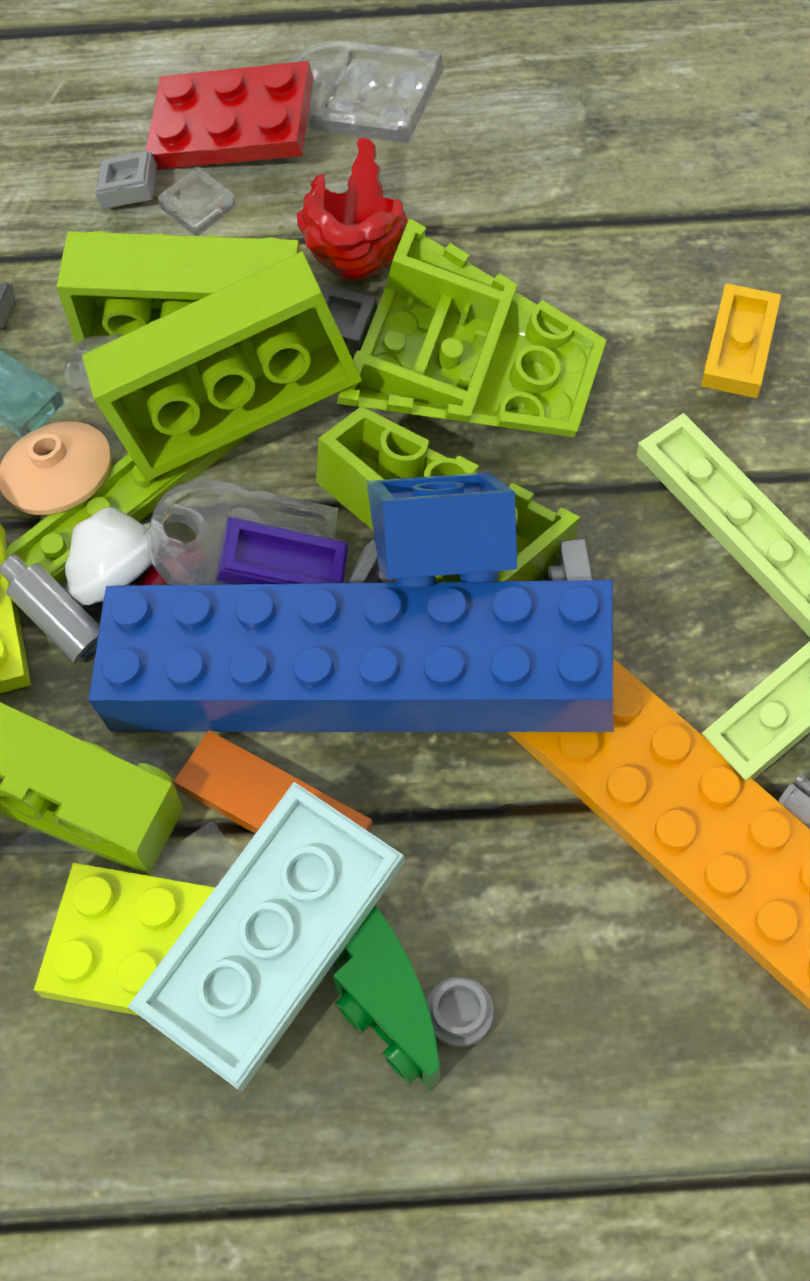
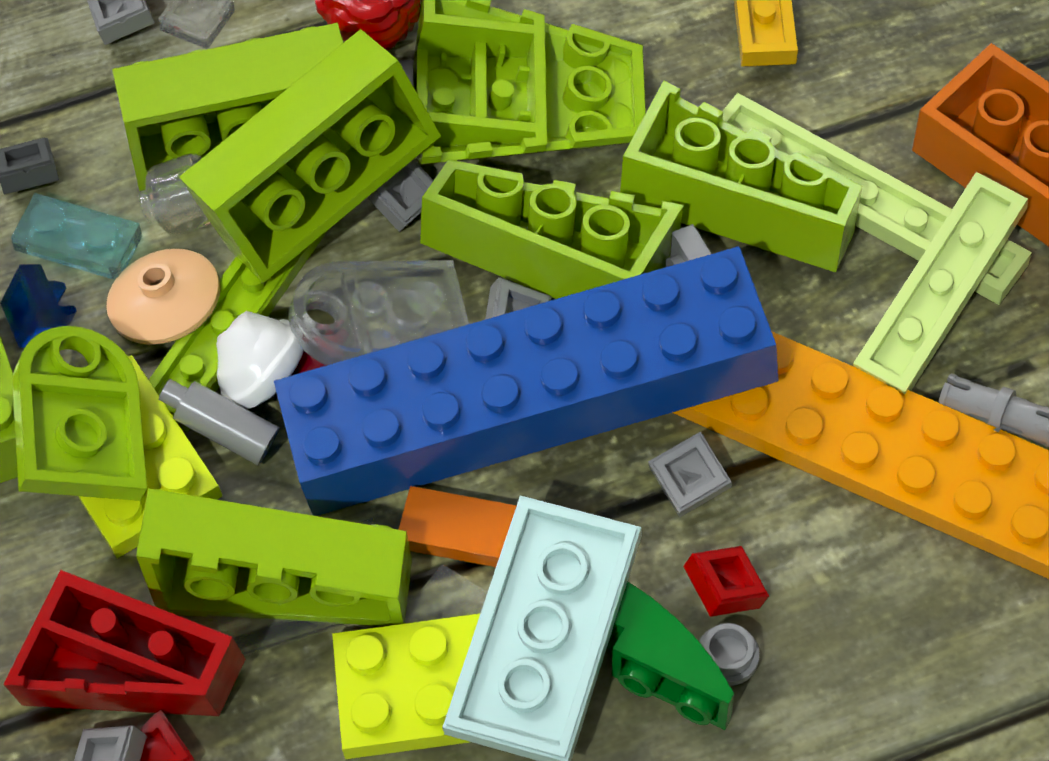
camera: 20 degrees left, 5 degrees down
dark purple tile [216,517,349,584] -> none
blue slope [367,472,517,588] -> none
none -> light grey tile [367,159,433,232]
none -> lime wedge [620,80,863,272]
none -> light grey tile [648,431,732,517]
none -> red tile [683,546,769,617]

